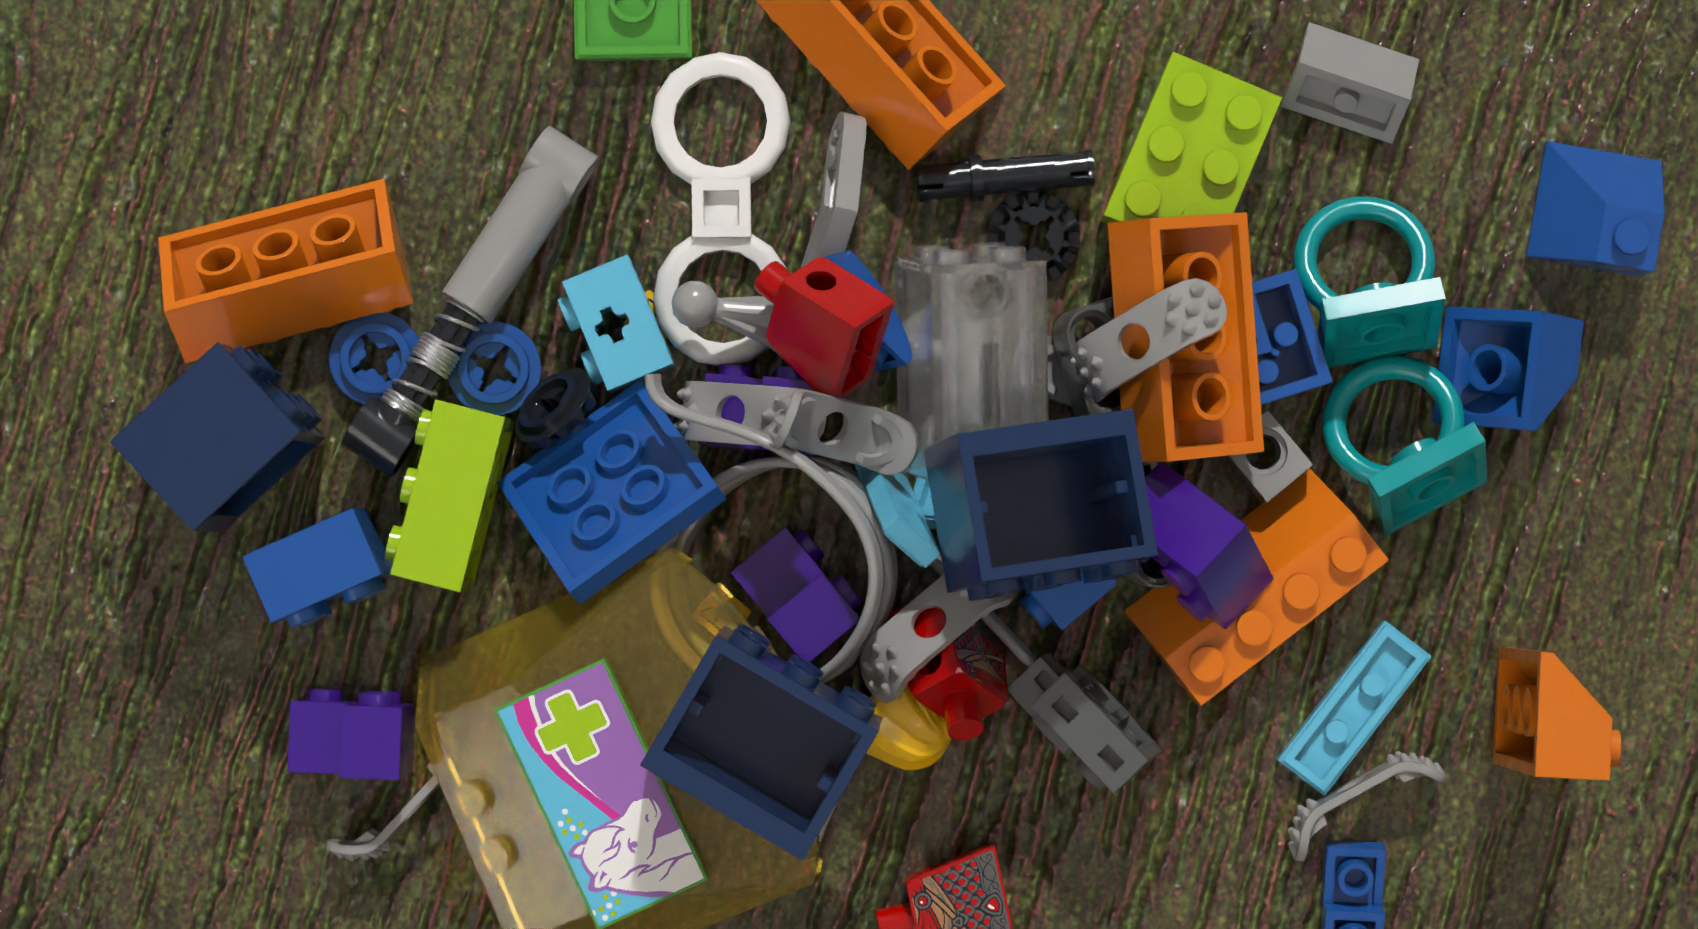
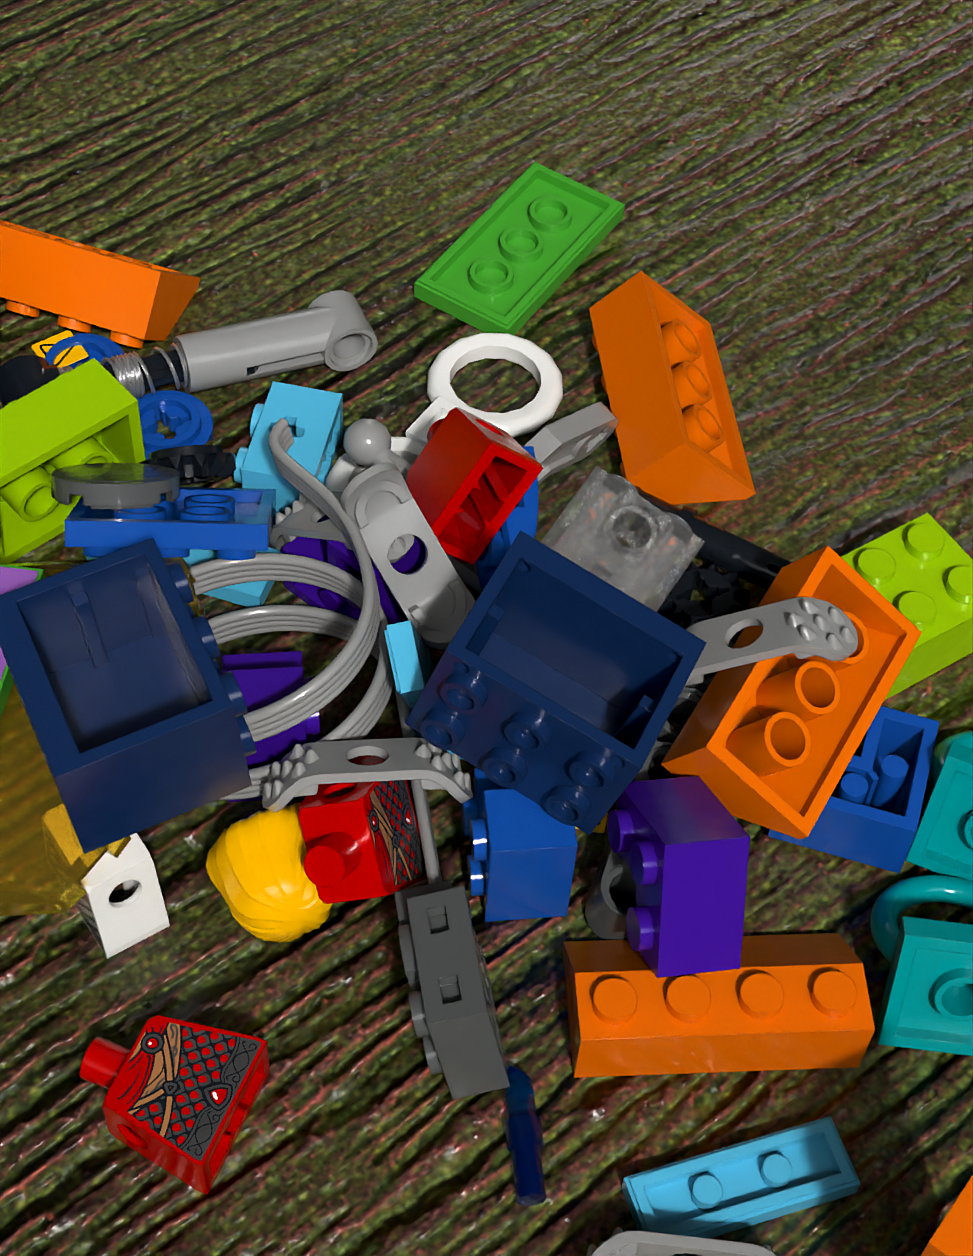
camera: 30 degrees right, 35 degrees down
light grey brick [1222,410,1313,503] -> none
none -> yellow sticker [31,330,89,368]
none -> dark grey tile [51,463,180,509]
none -> clear blue piece [505,1066,546,1206]

